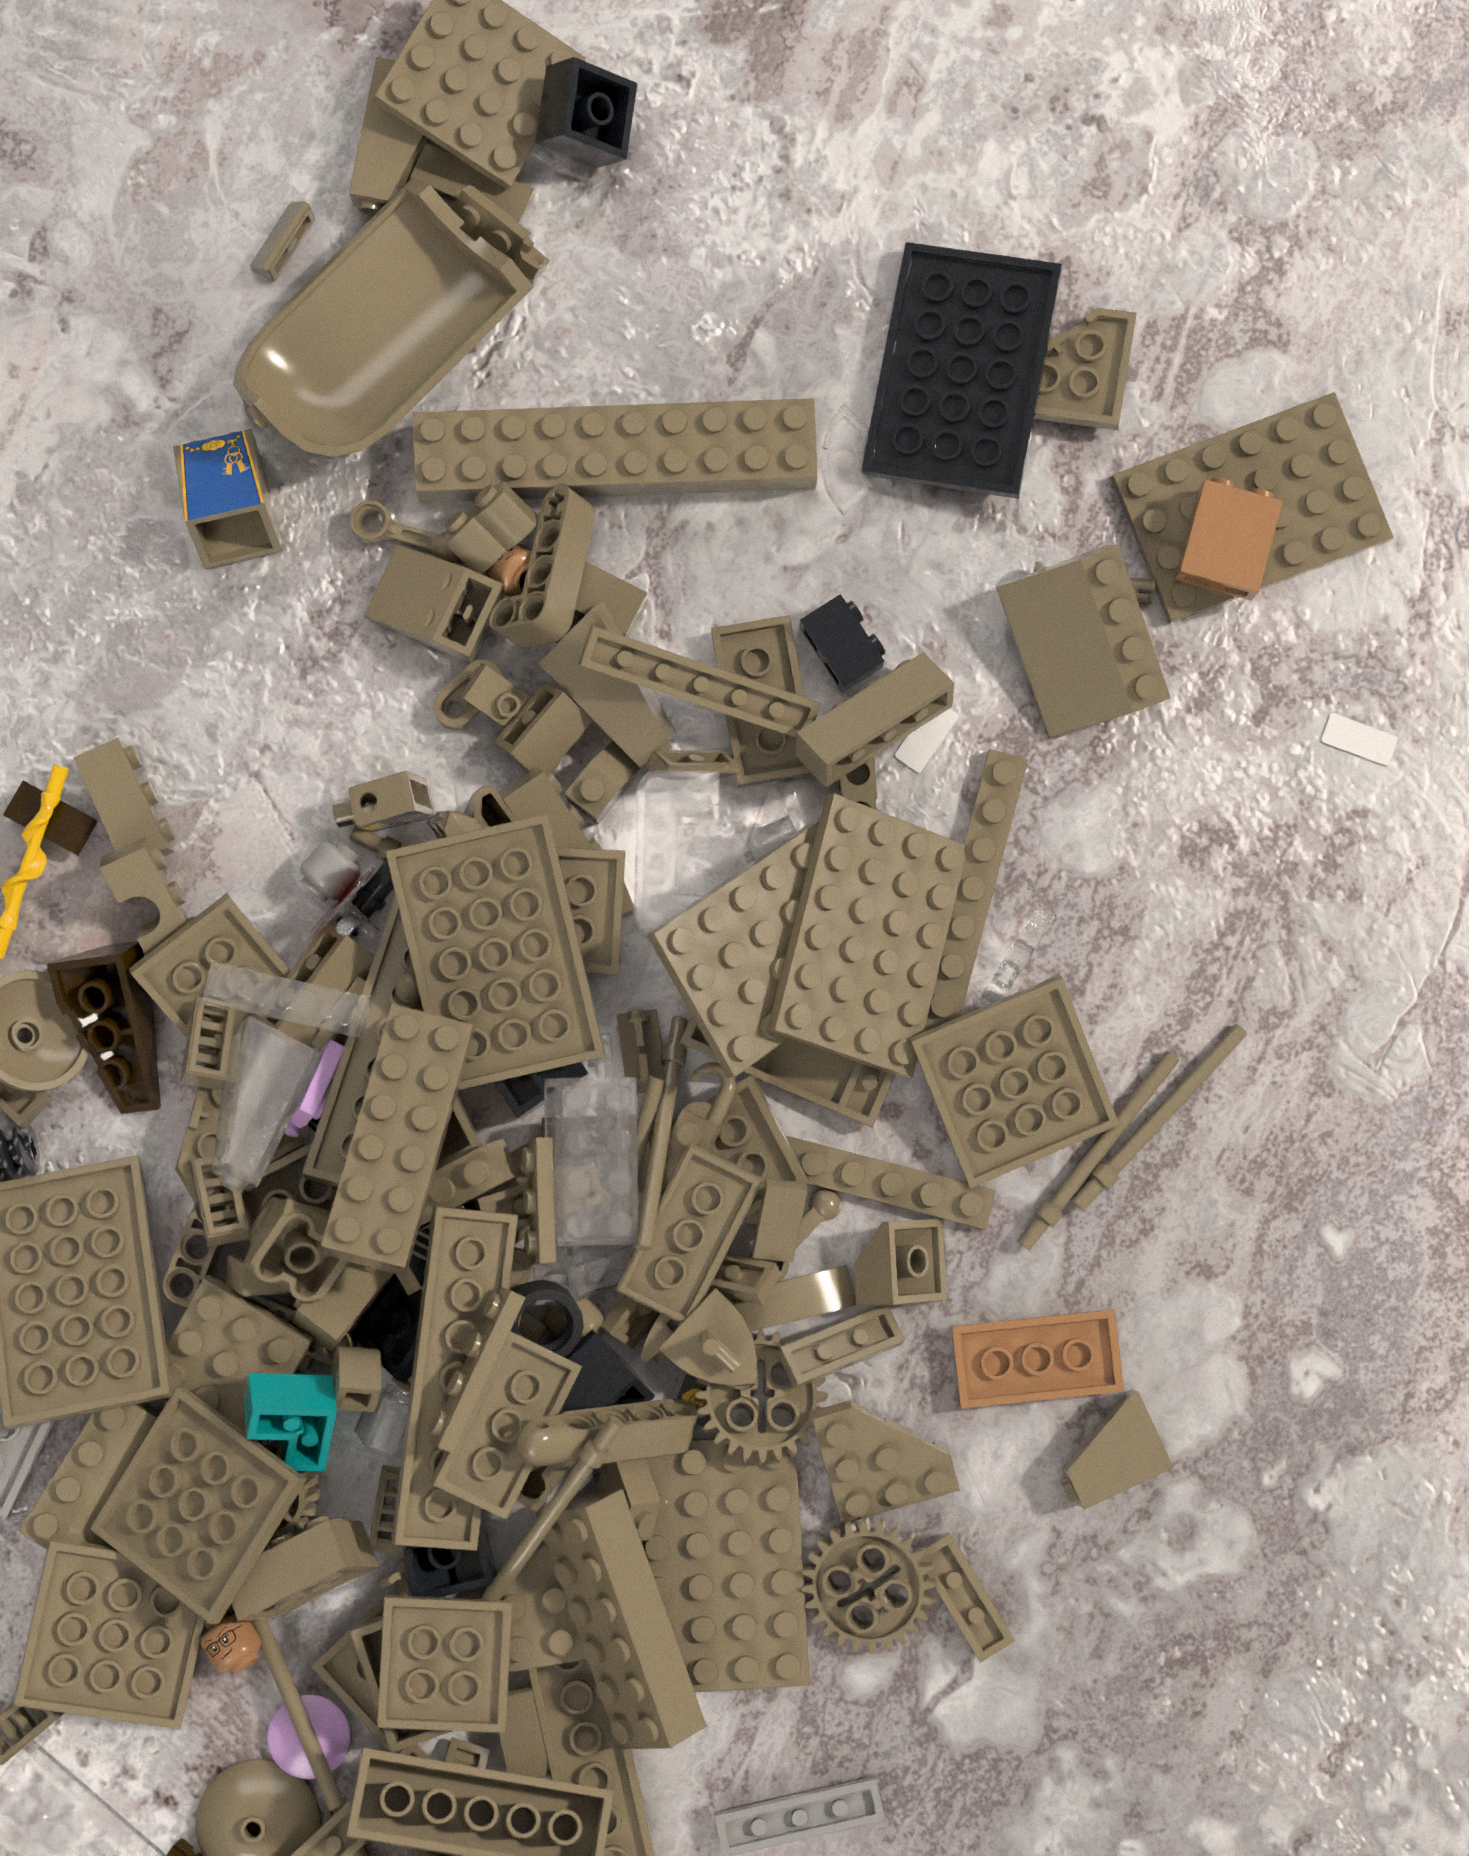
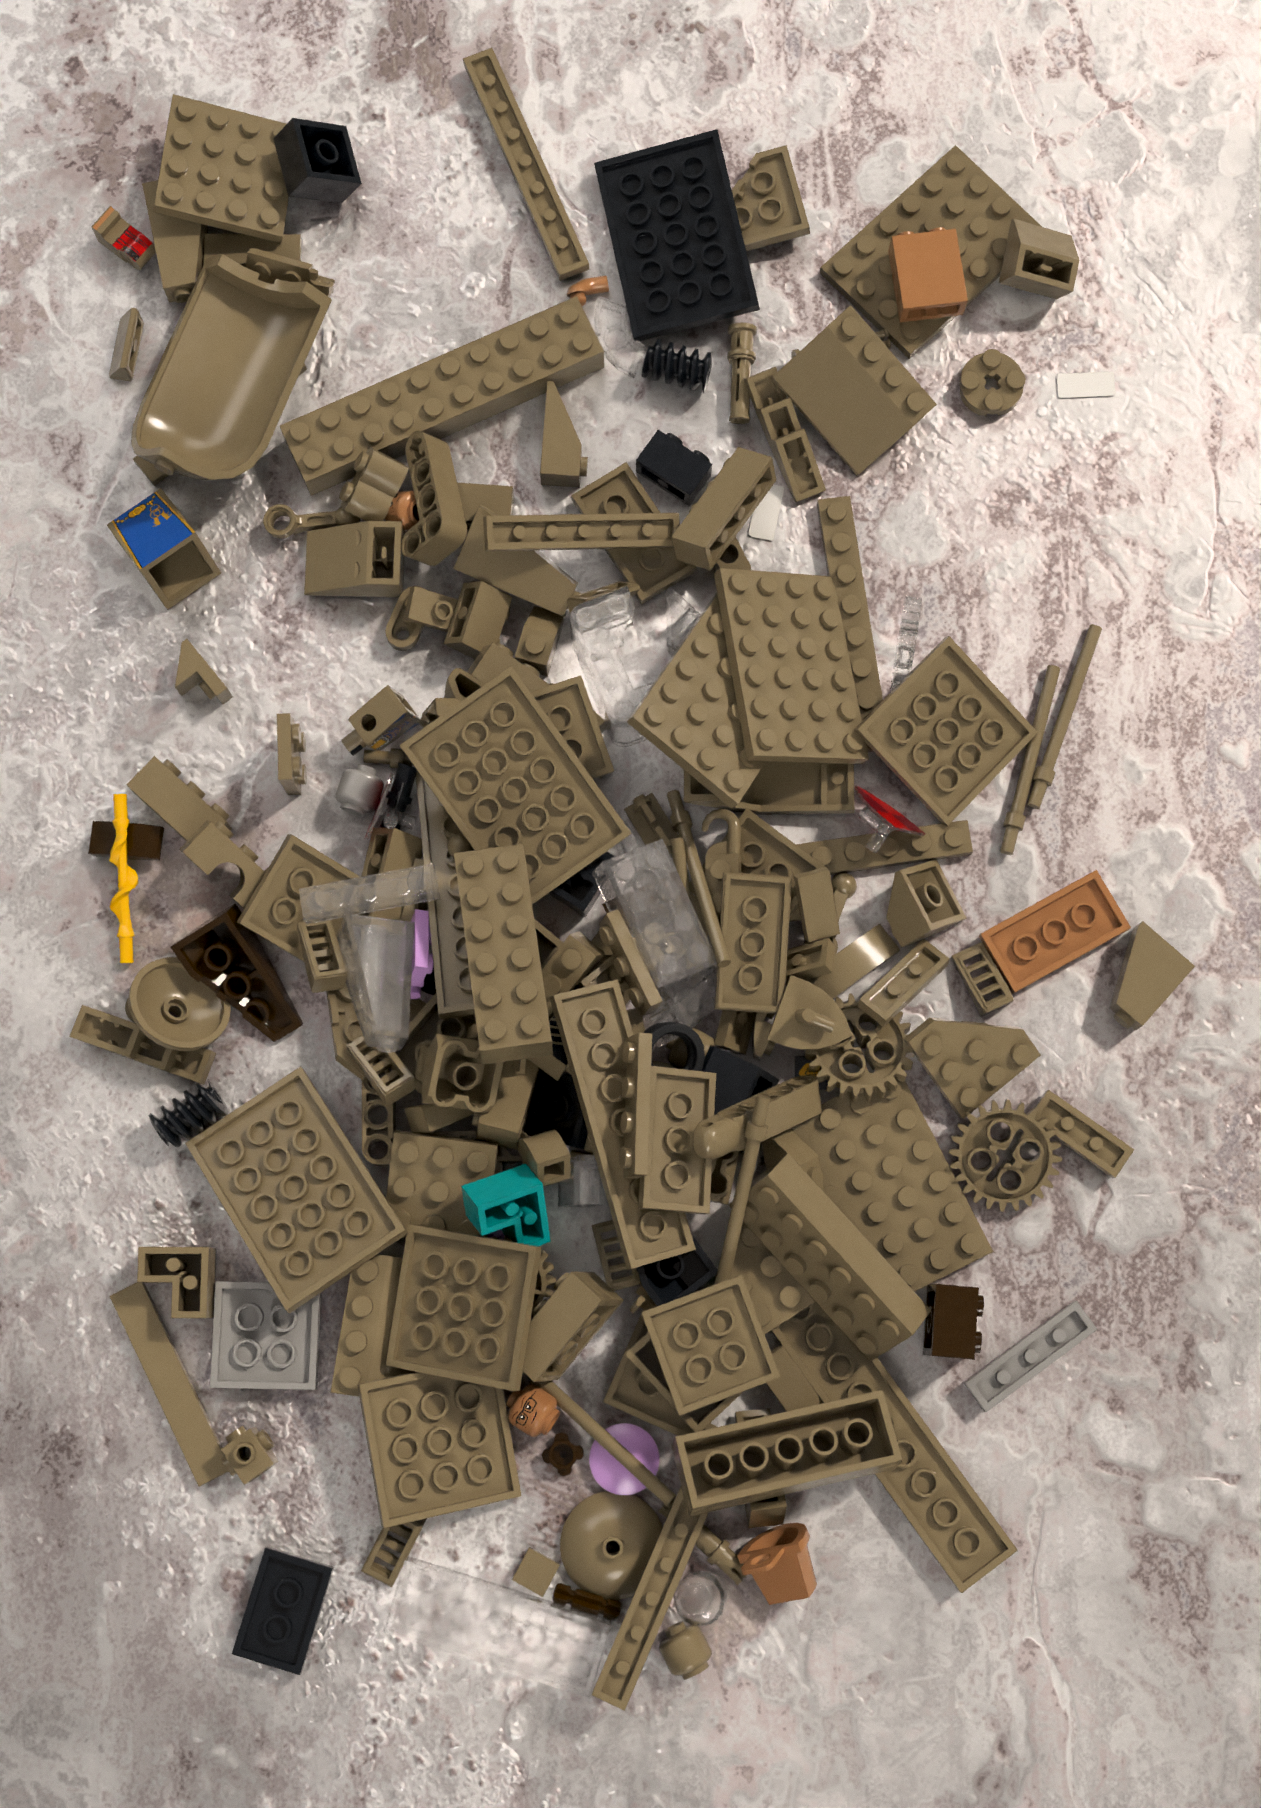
camera: 20 degrees left, 5 degrees down
none -> leg [91,206,156,270]
none -> dark tan slope [175,639,233,705]
none -> dark tan plate [277,713,307,795]
none -> dark tan plate [463,48,589,281]
none -> dark tan tile [512,1546,560,1597]
none -> dark tan slope [540,381,588,488]
none -> dark brown plate [542,1433,584,1476]
none -> medium nougat arm [567,276,609,306]
none -> black piece [641,339,712,393]
none -> dark tan pin [727,322,757,424]
none -> dark tan slope [744,367,826,502]
none -> shield [854,785,926,853]
none -> dark brown brick [923,1284,984,1360]
none -> dark tan slope [951,942,1014,1017]
none -> dark tan plate [959,349,1026,416]
none -> dark tan slope [999,219,1079,299]

